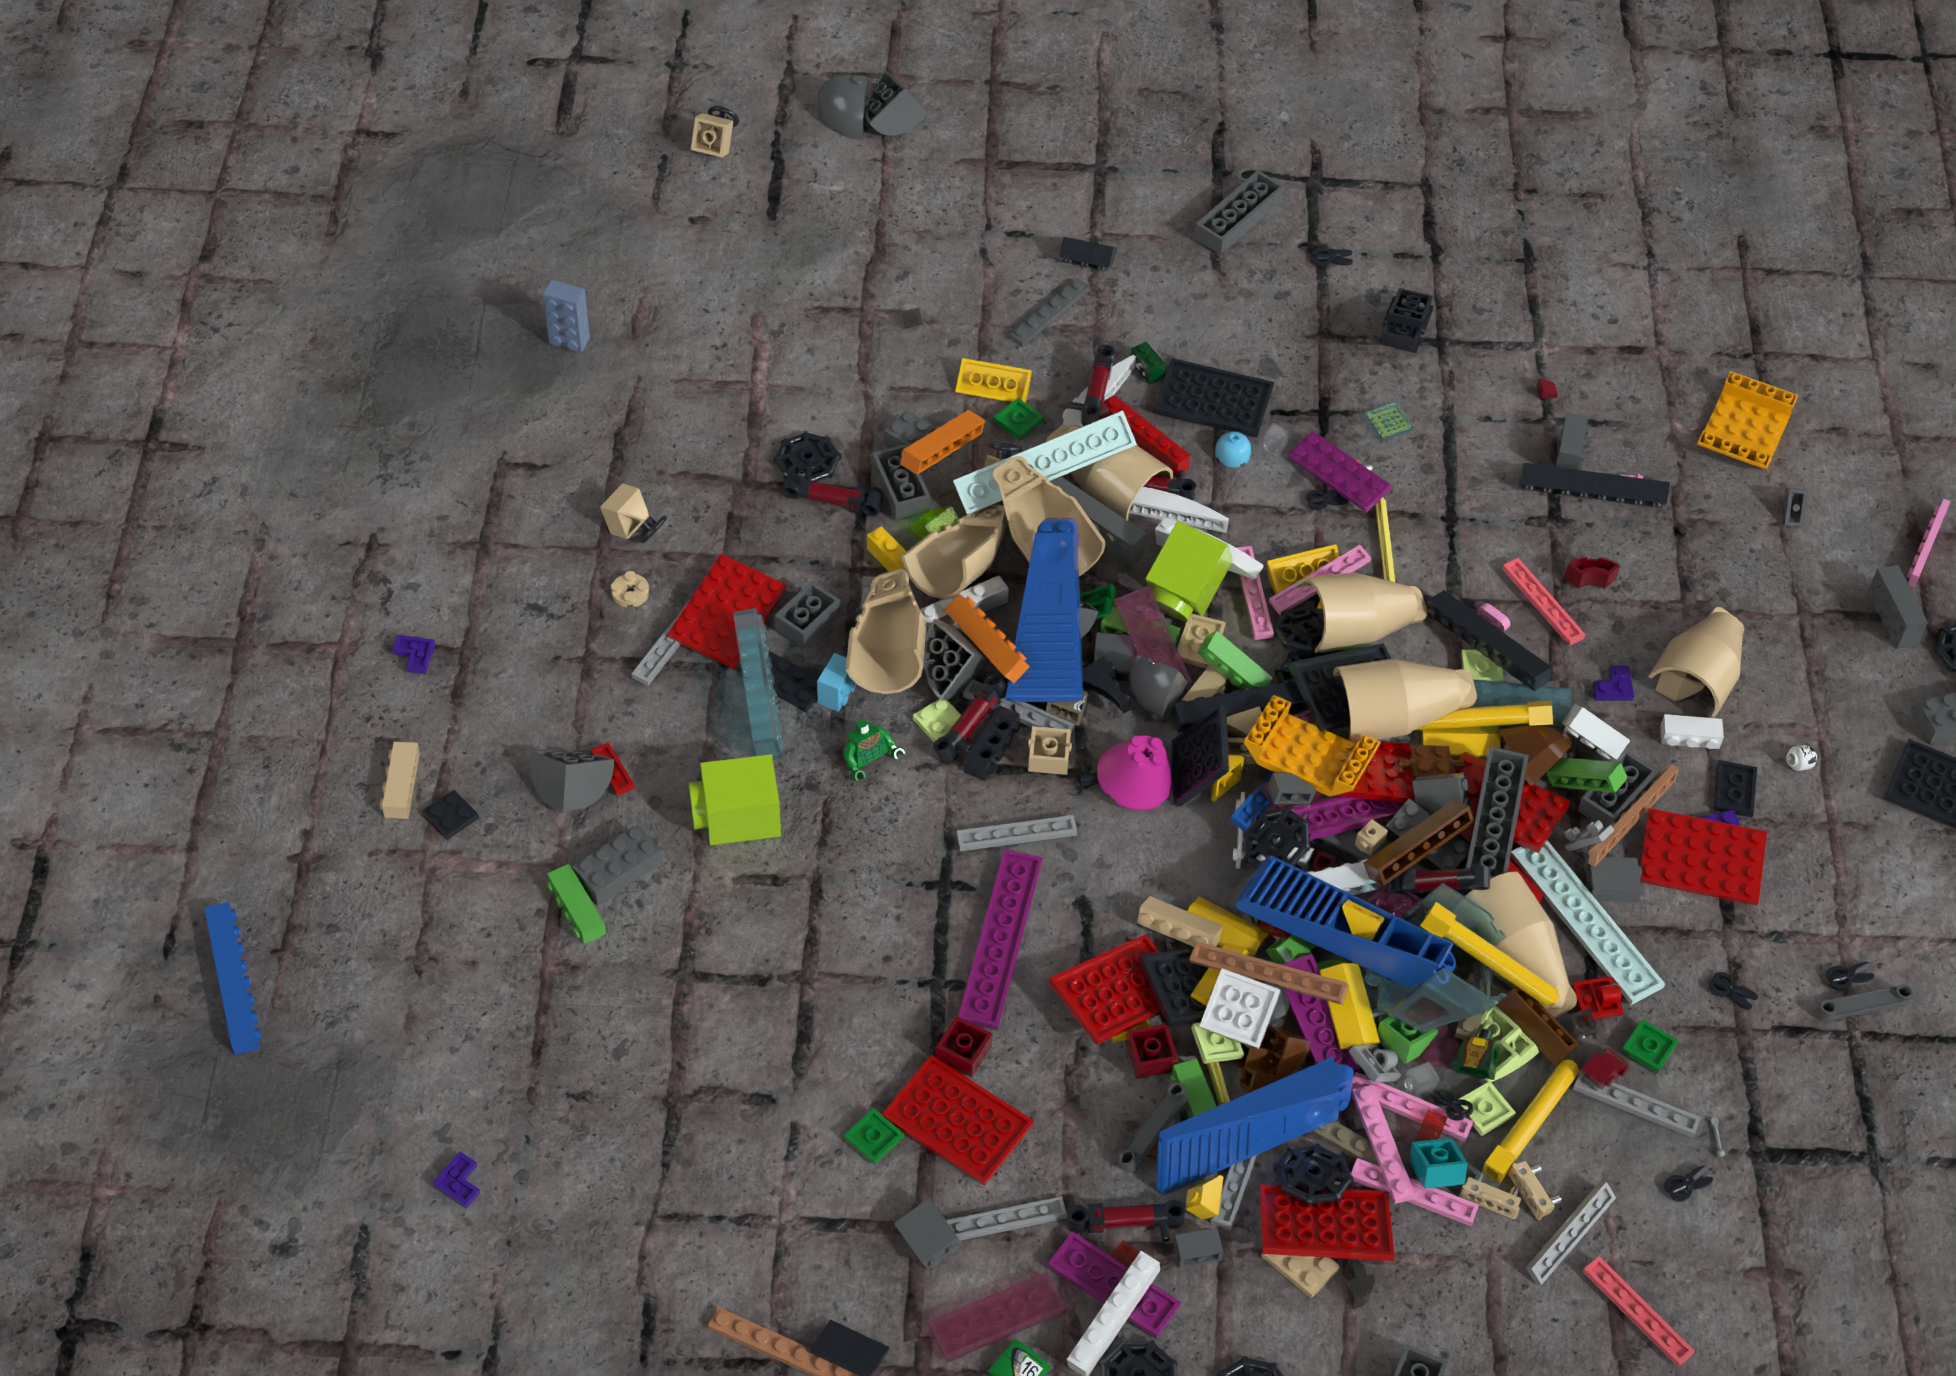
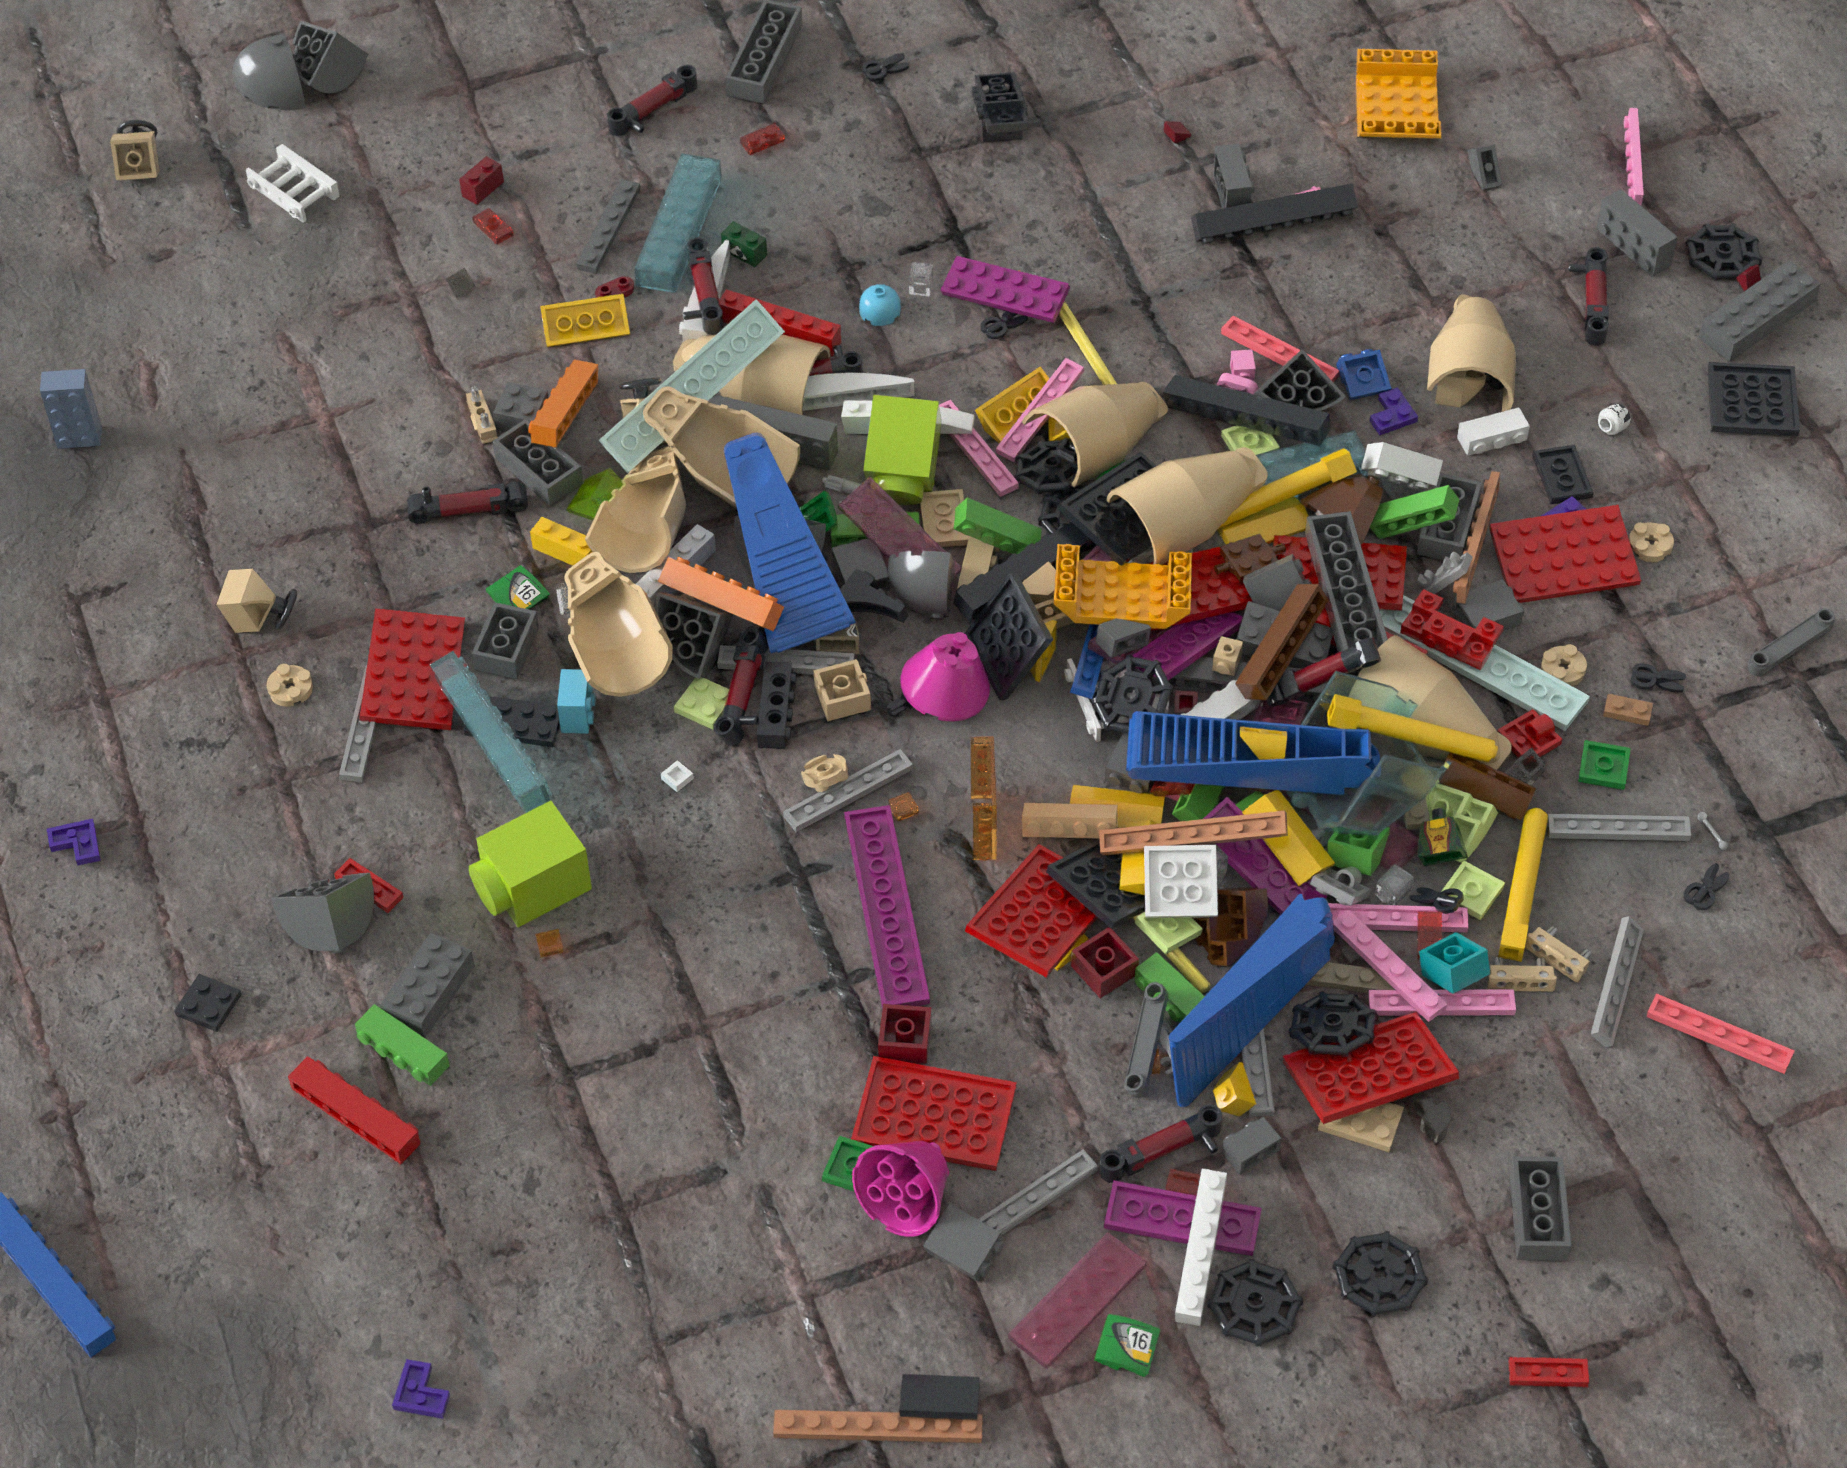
camera: 20 degrees left, 0 degrees up
tan brick [380,742,420,819] -> none
black plate [773,431,842,482] -> none
green torso [843,720,905,782] -> none
green plate [993,398,1044,440] -> none
black slope [1059,237,1117,270] -> none
black plate [1153,358,1274,438] -> none
clear light blue tile [1365,402,1414,441] -> none
dark red brick [1564,557,1620,589] -> none
dark red brick [1582,1047,1630,1090] -> none
black piece [1826,962,1875,991] -> none
none -> white fence [246,144,340,223]
none -> red brick [288,1056,421,1164]
none -> dark red brick [459,156,504,205]
none -> tan piece [466,386,498,444]
none -> clear red plate [472,208,514,244]
none -> slope [486,565,550,610]
none -> clear orange tile [535,929,564,958]
none -> dark red plate [595,276,635,298]
none -> black piece [607,65,698,136]
none -> clear light blue brick [634,153,722,293]
none -> white plate [661,760,694,792]
none -> clear red plate [740,123,785,155]
none -> tan plate [801,754,849,792]
none -> dark pink cone [852,1141,949,1237]
none -> clear orange tile [888,792,919,821]
none -> clear orange panel [970,736,997,861]
none -> bright pink brick [1230,350,1256,381]
none -> dark grey brick [1254,349,1346,411]
none -> blue plate [1336,349,1392,400]
none -> red bracket [1400,589,1504,670]
none -> tan plate [1541,644,1587,686]
none -> black piece [1568,247,1609,346]
none -> medium nougat plate [1603,694,1653,726]
none -> tan plate [1629,523,1674,562]

